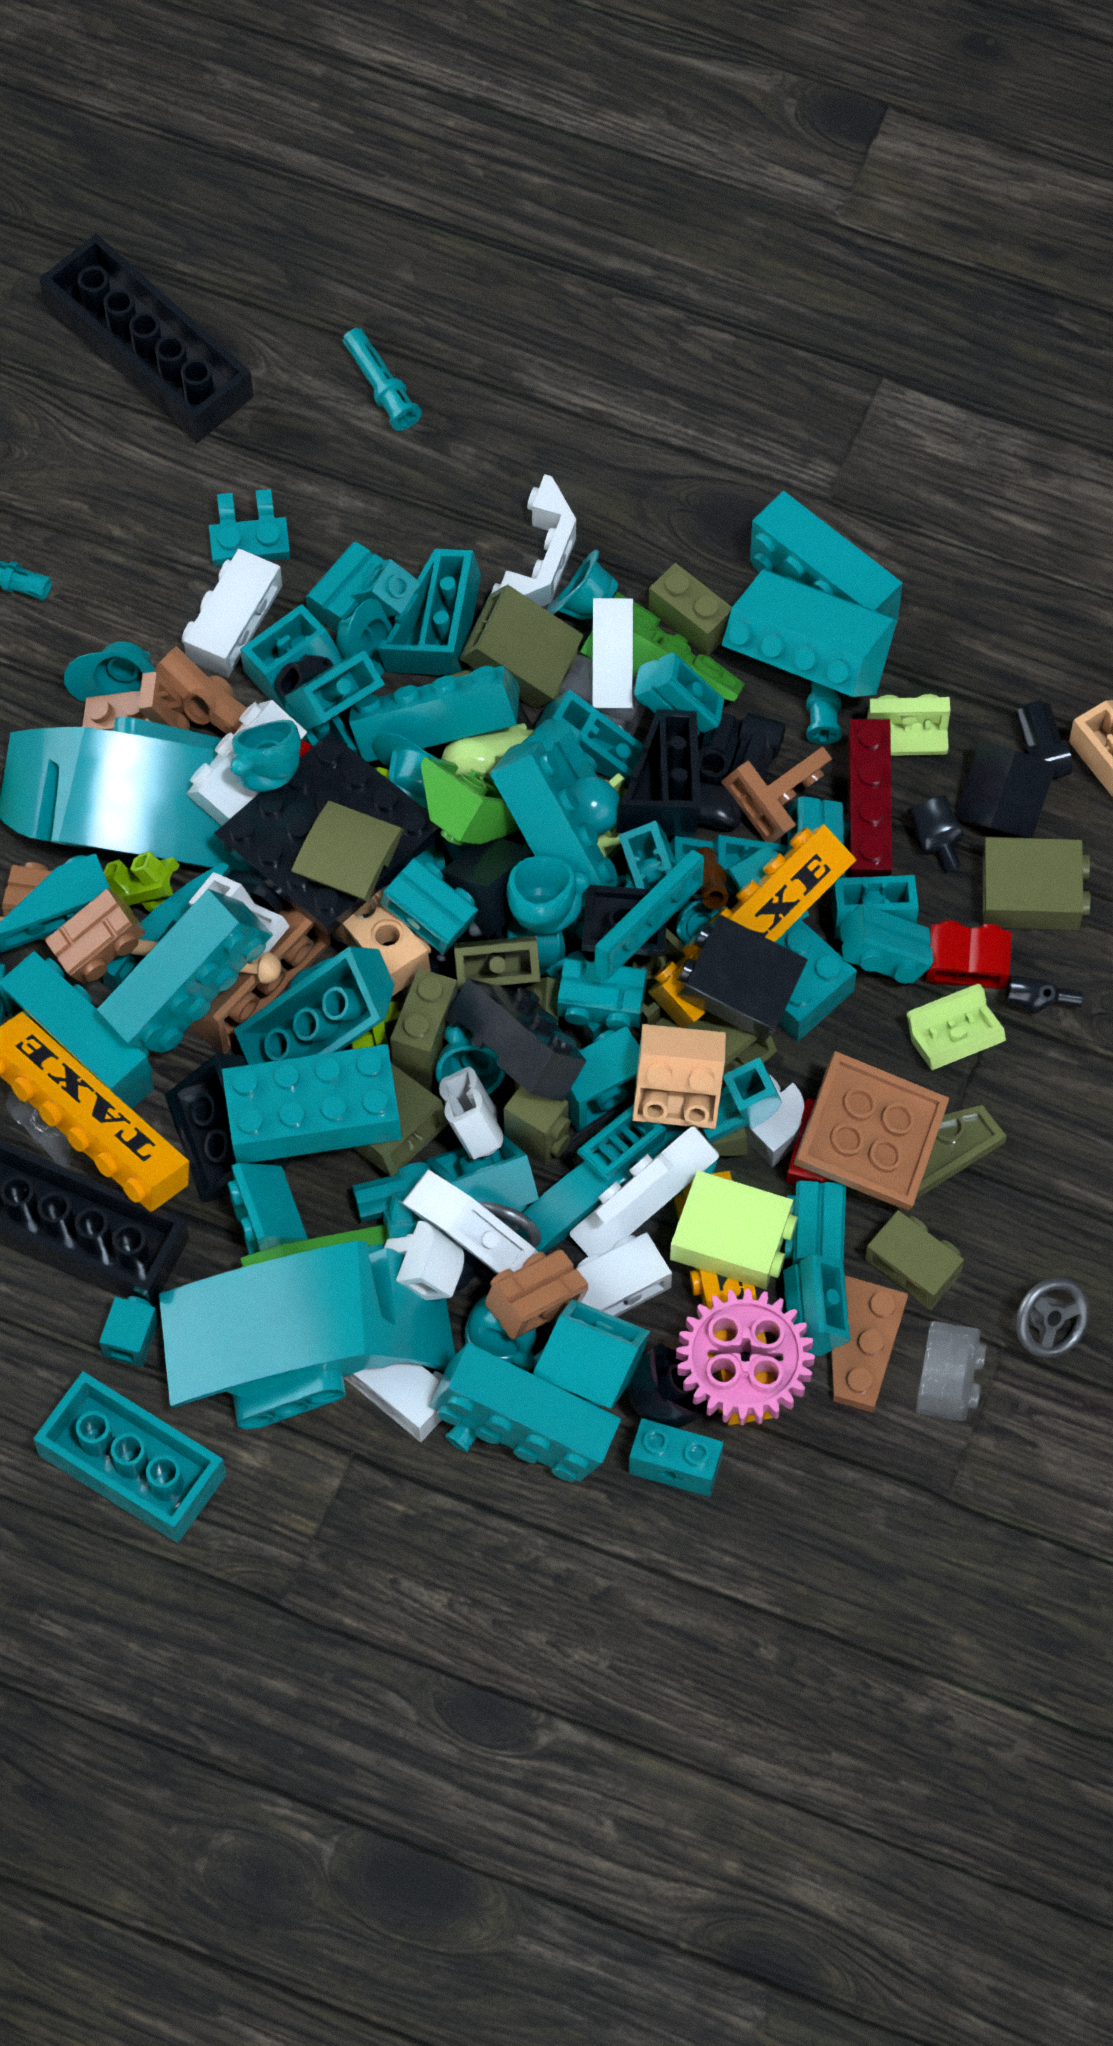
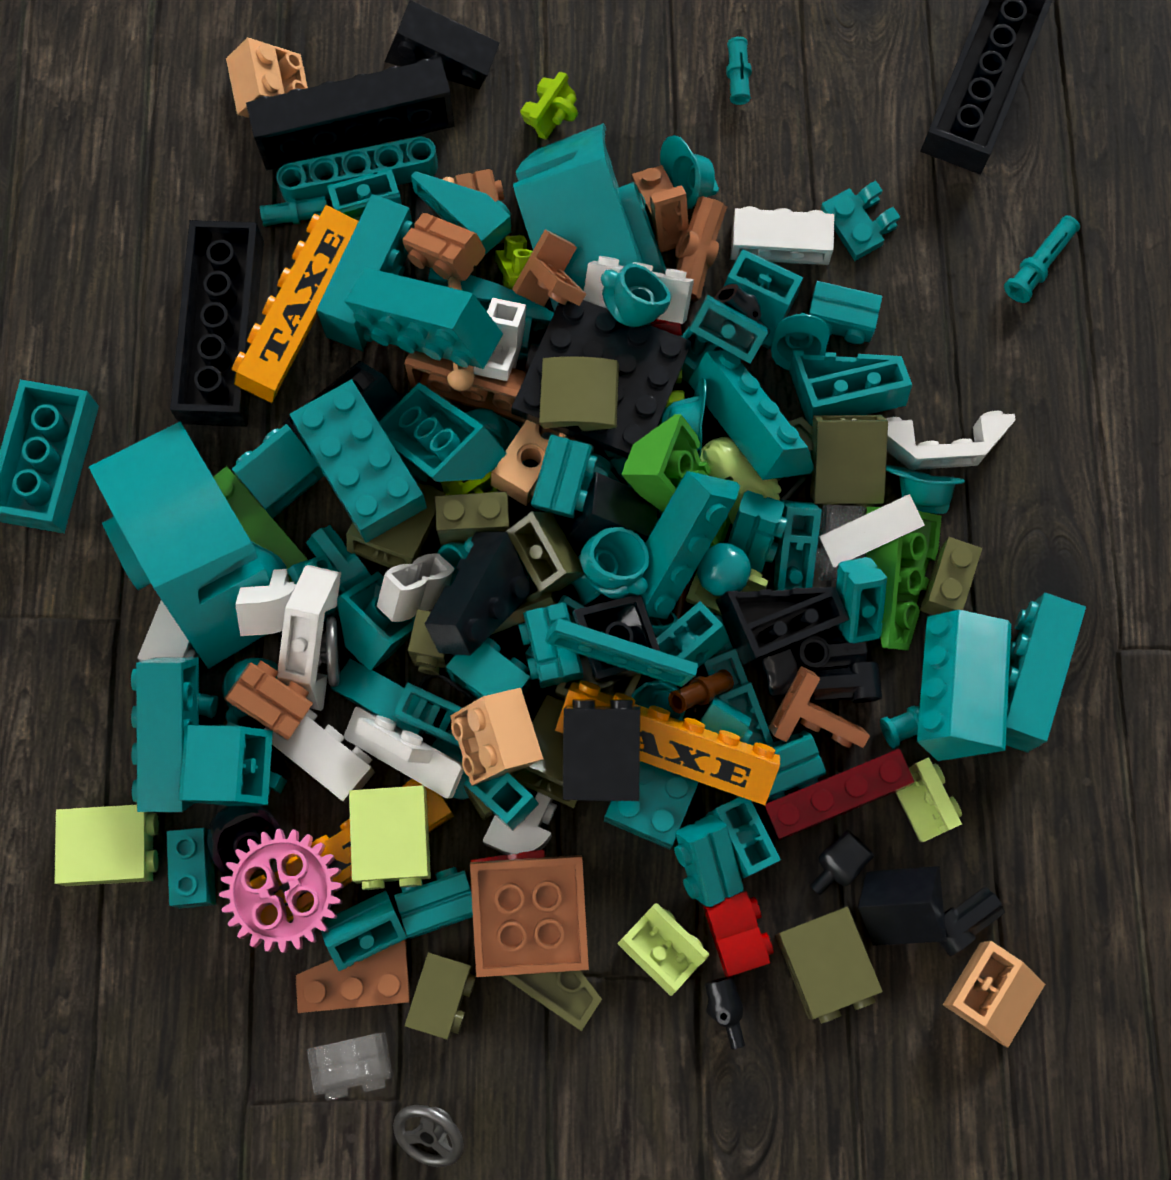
camera: 65 degrees right, 10 degrees up
teal brick [99,1296,159,1368] -> none
teal brick [351,559,421,617] -> none
none -> yellowish green brick [55,805,159,886]
none -> nougat bracket [512,229,586,307]

